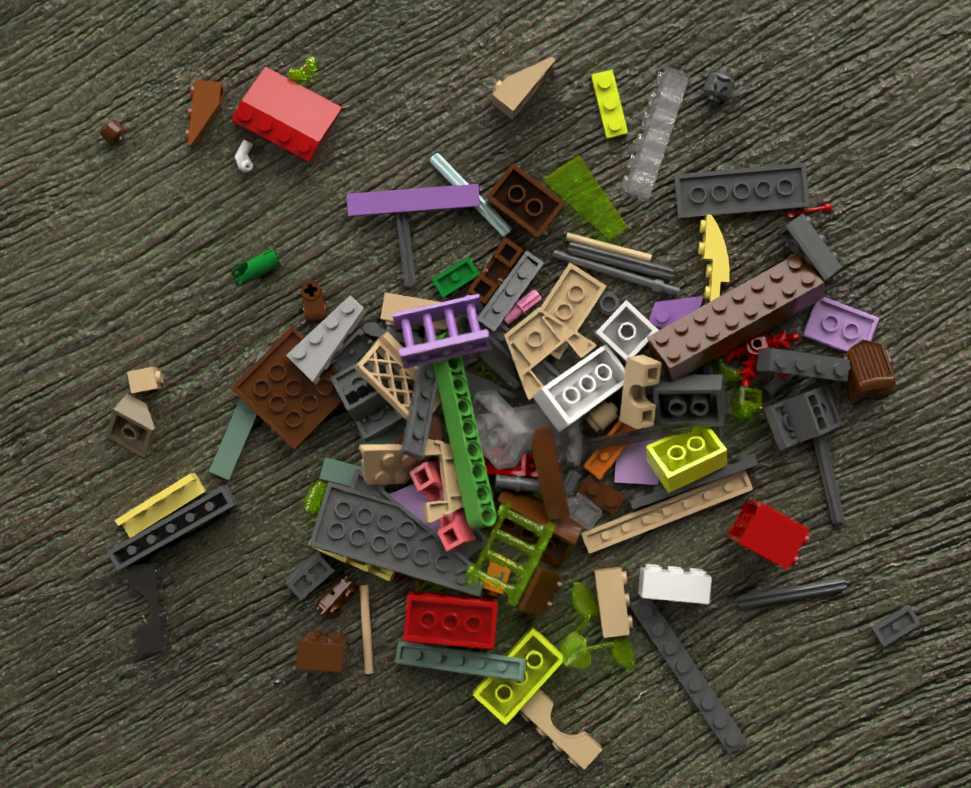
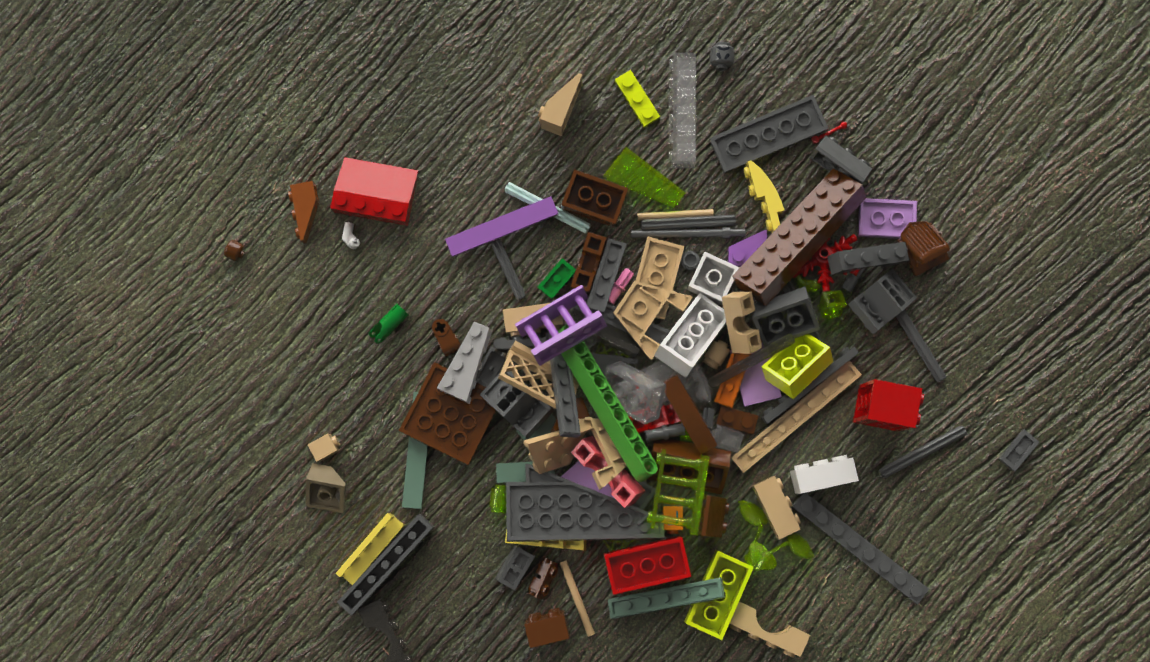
camera: 20 degrees left, 5 degrees down
clear neon green arm [289,56,318,79] -> none

